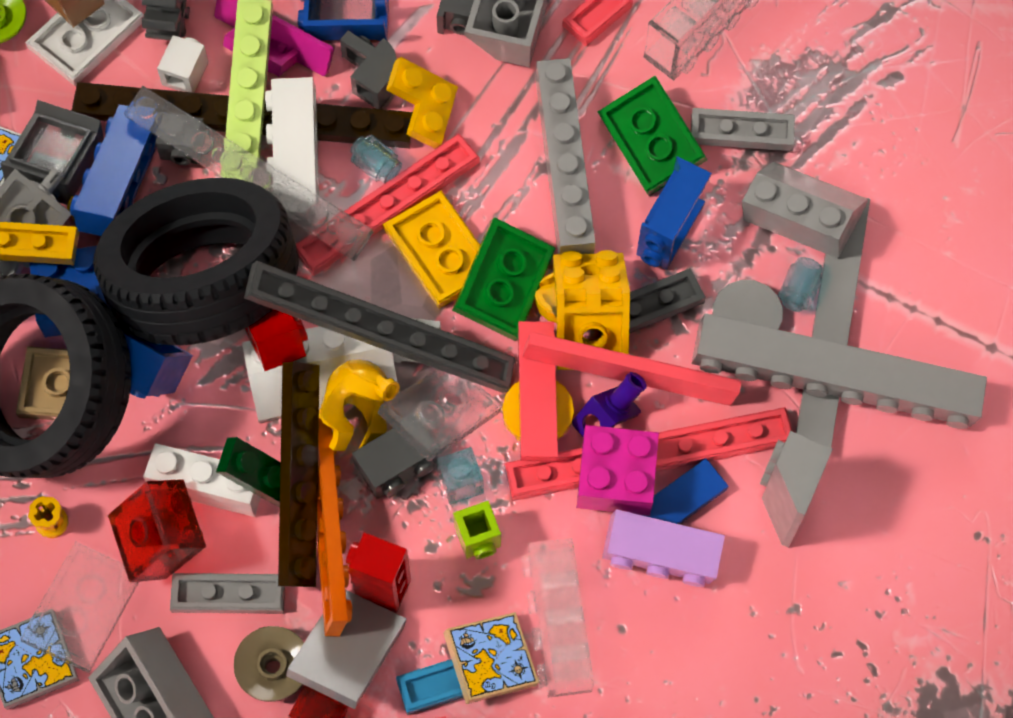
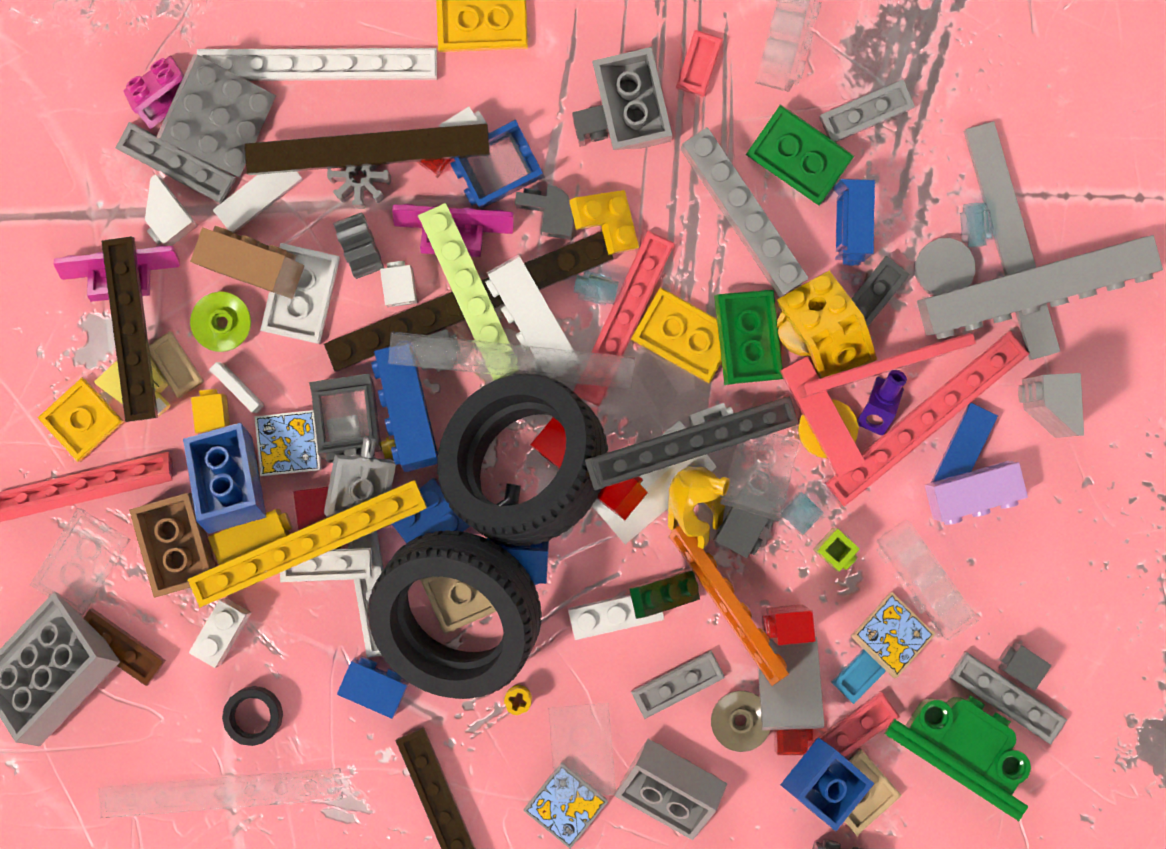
camera: 25 degrees left, 20 degrees up
clear red brick [108,479,207,583] -> none
dark brown plate [278,361,320,587] -> none
dark pink brick [576,425,659,516] -> none
light grey slope [742,162,868,259] -> none

